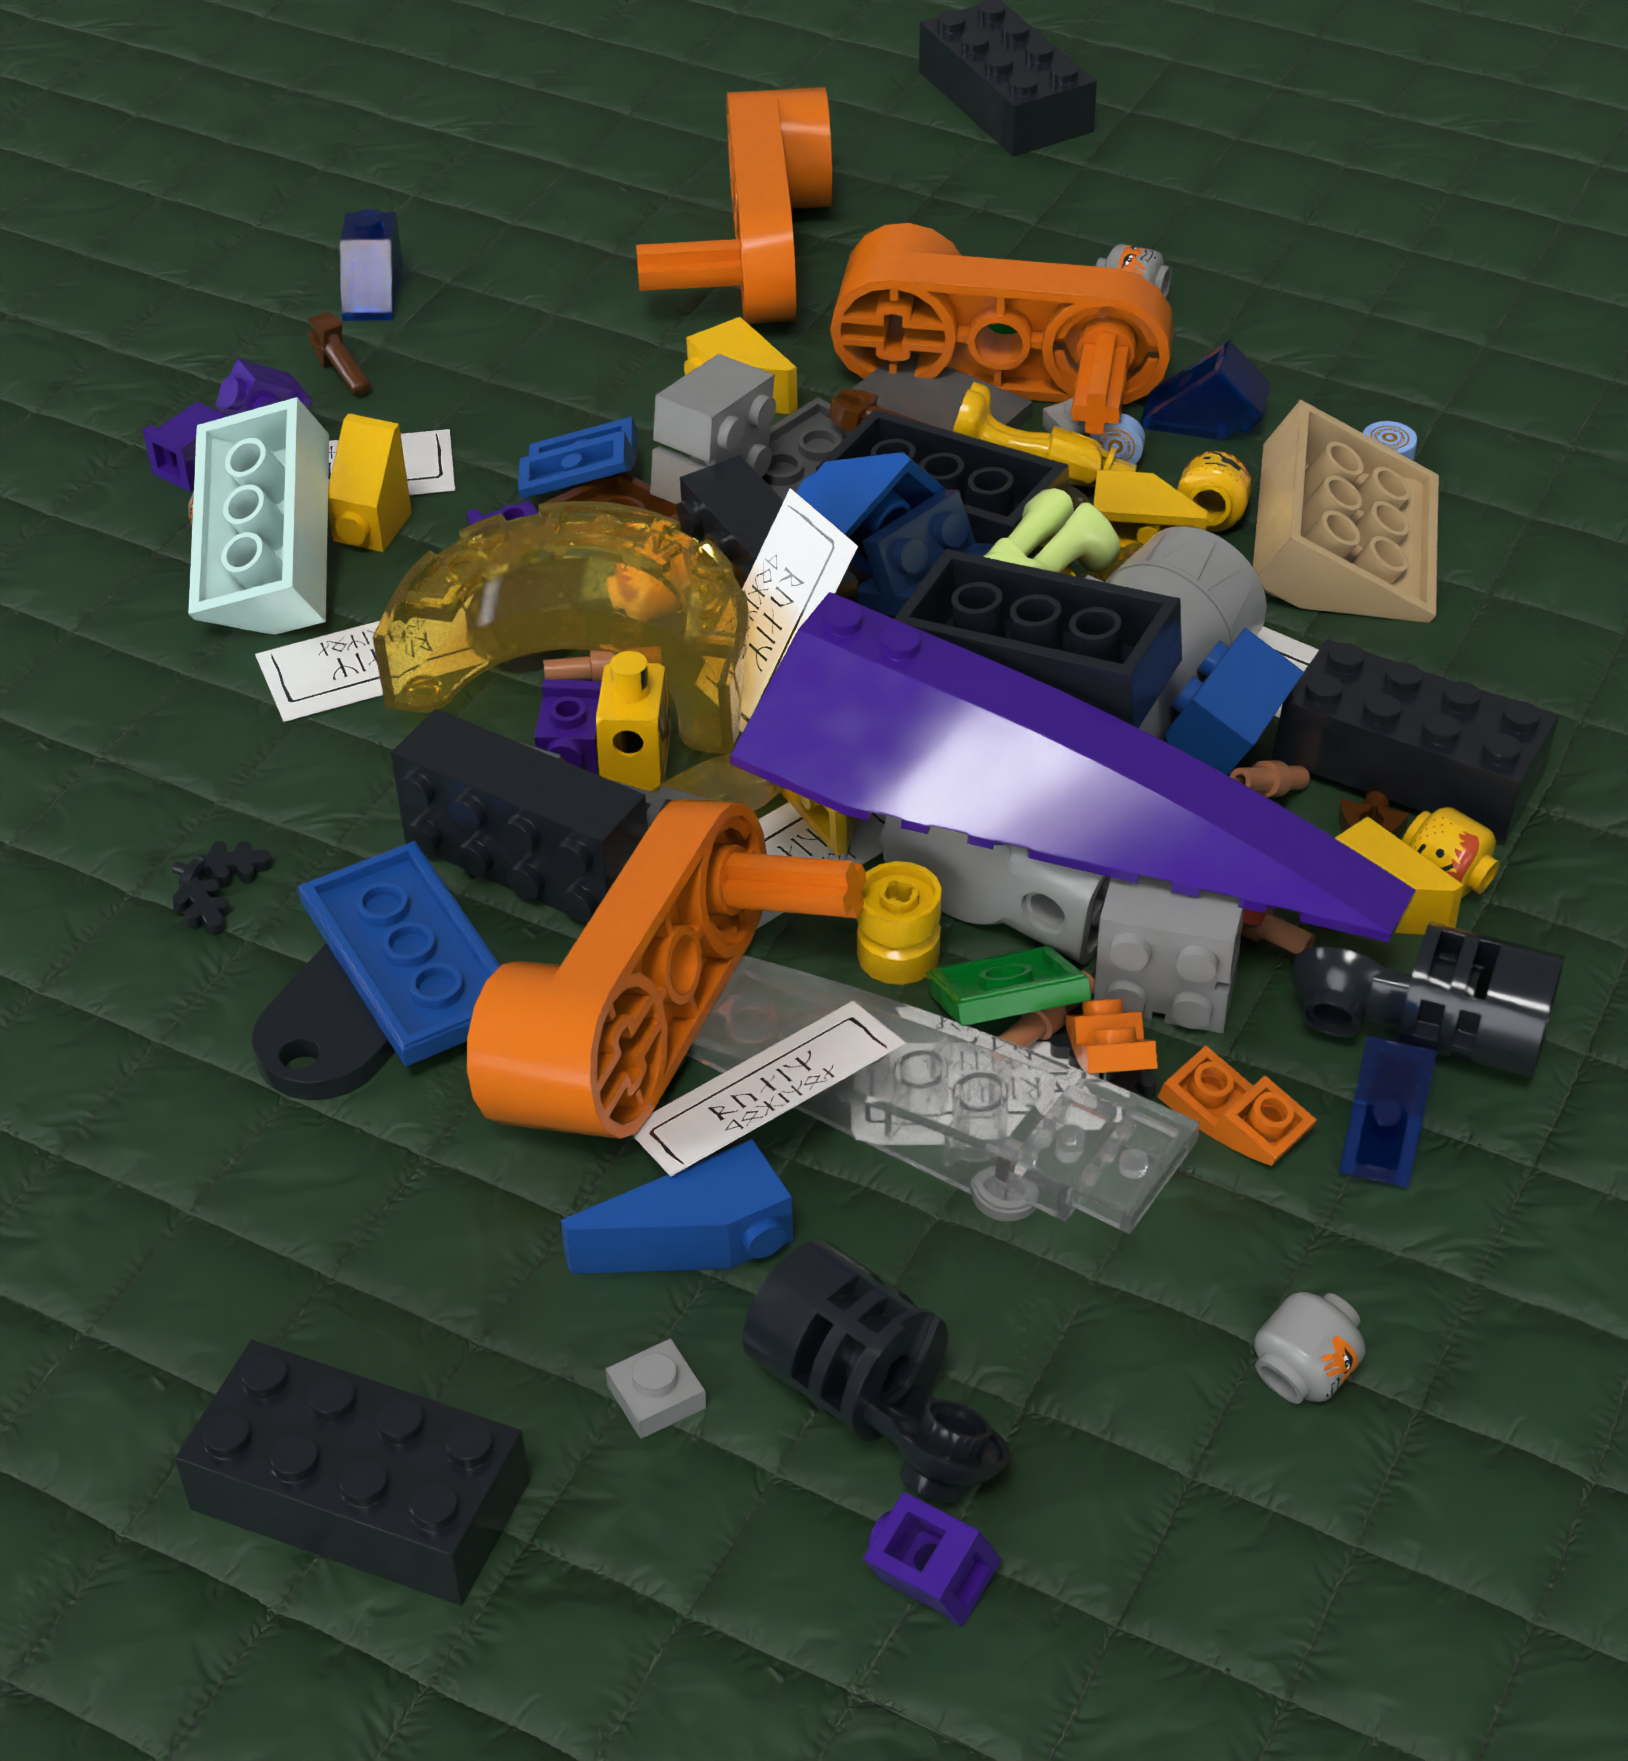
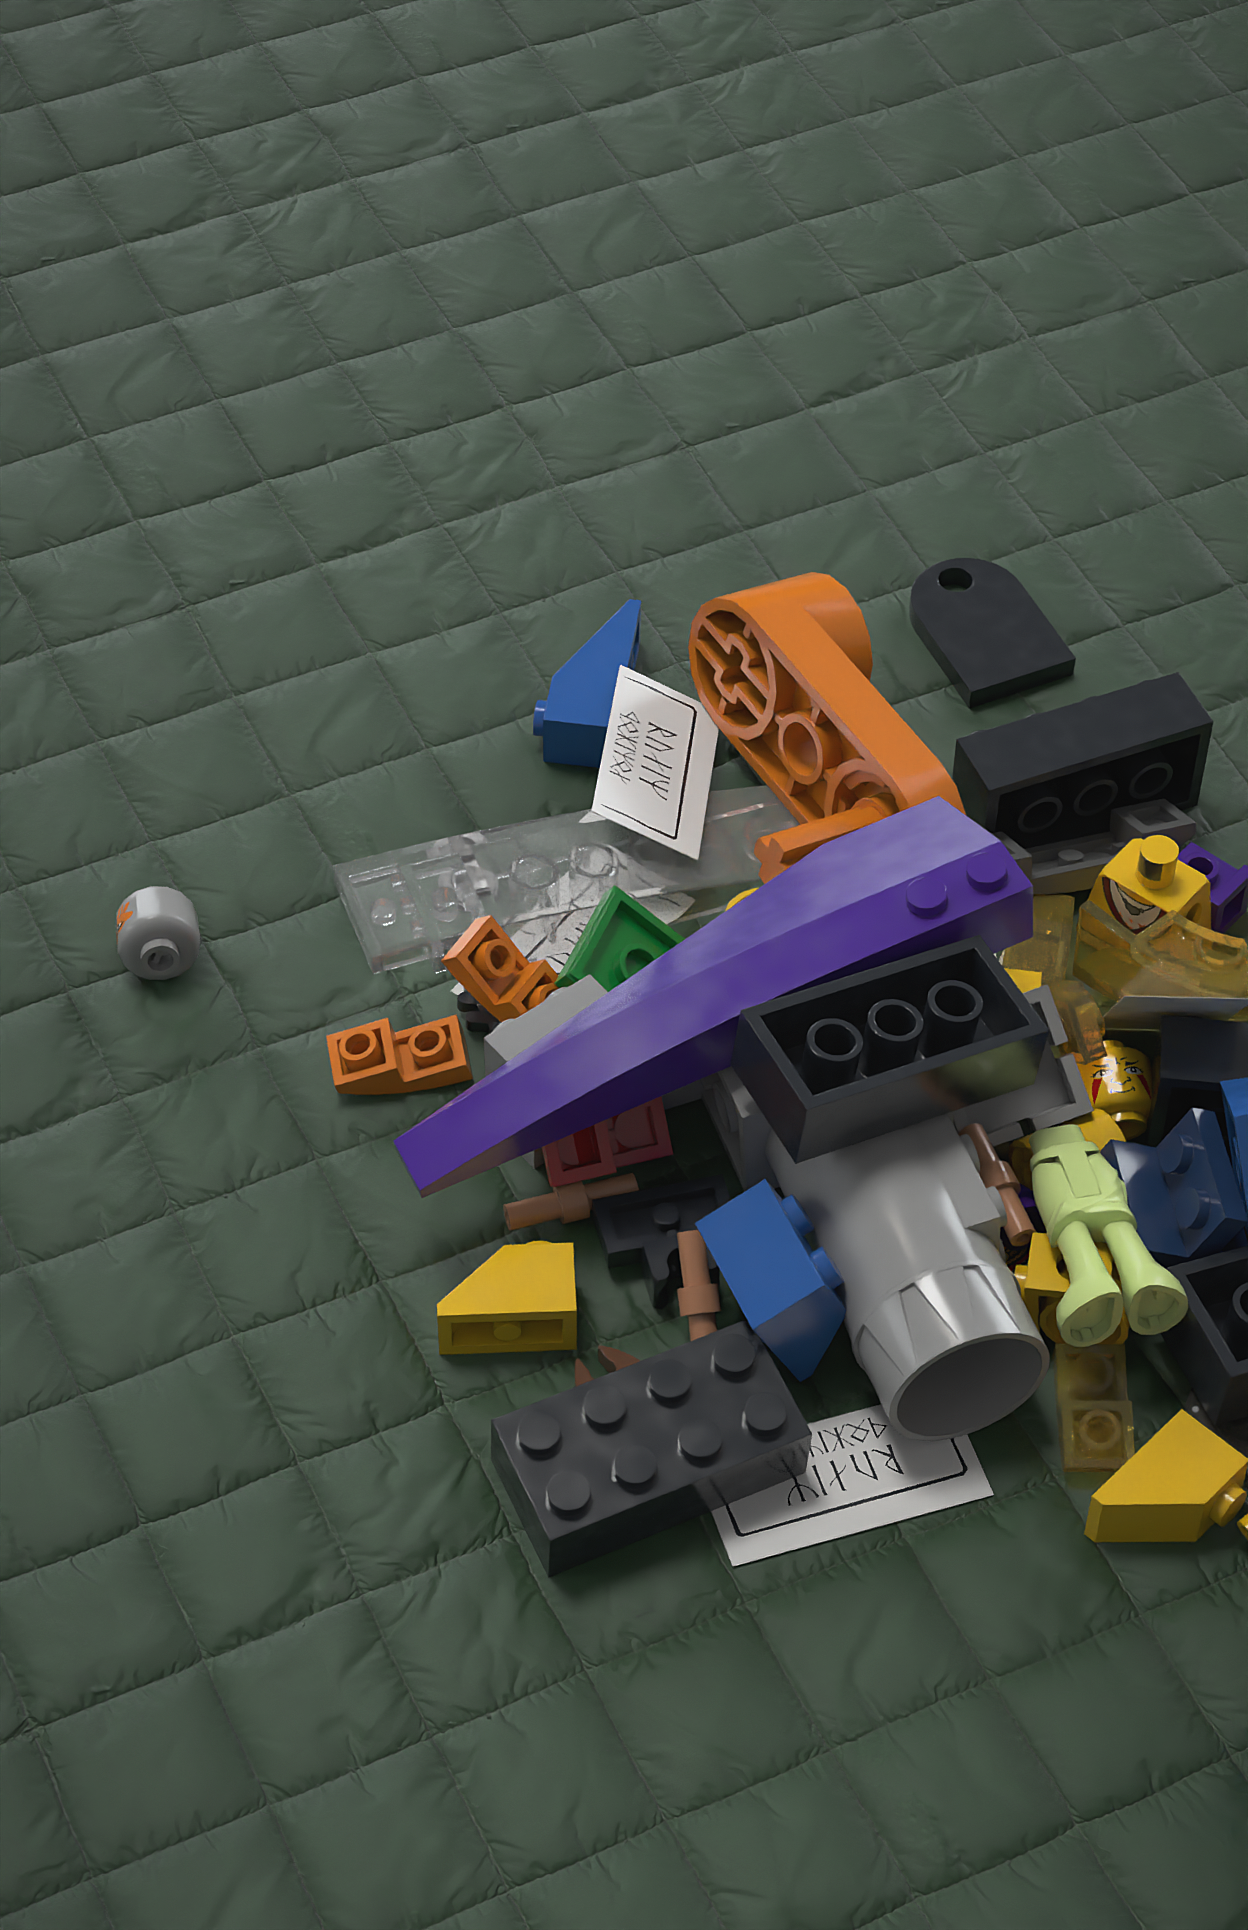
camera: 125 degrees right, 5 degrees up
black animal [172,841,271,935] -> none
black brick [175,1340,530,1606] -> none
blue tile [298,841,500,1067] -> none
light grey plate [605,1338,706,1439] -> none
black cylinder [742,1240,1010,1503] -> none
dark purple brick [863,1491,1002,1627] -> none
yellow head [1177,451,1252,532] -> none
tan slope [1253,399,1439,623] -> none
black cylinder [1290,921,1565,1079] -> none
clear blue slope [1339,1034,1438,1188] -> none
light blue tile [1363,421,1417,461] -> none
yellow head [1402,807,1500,899] -> none

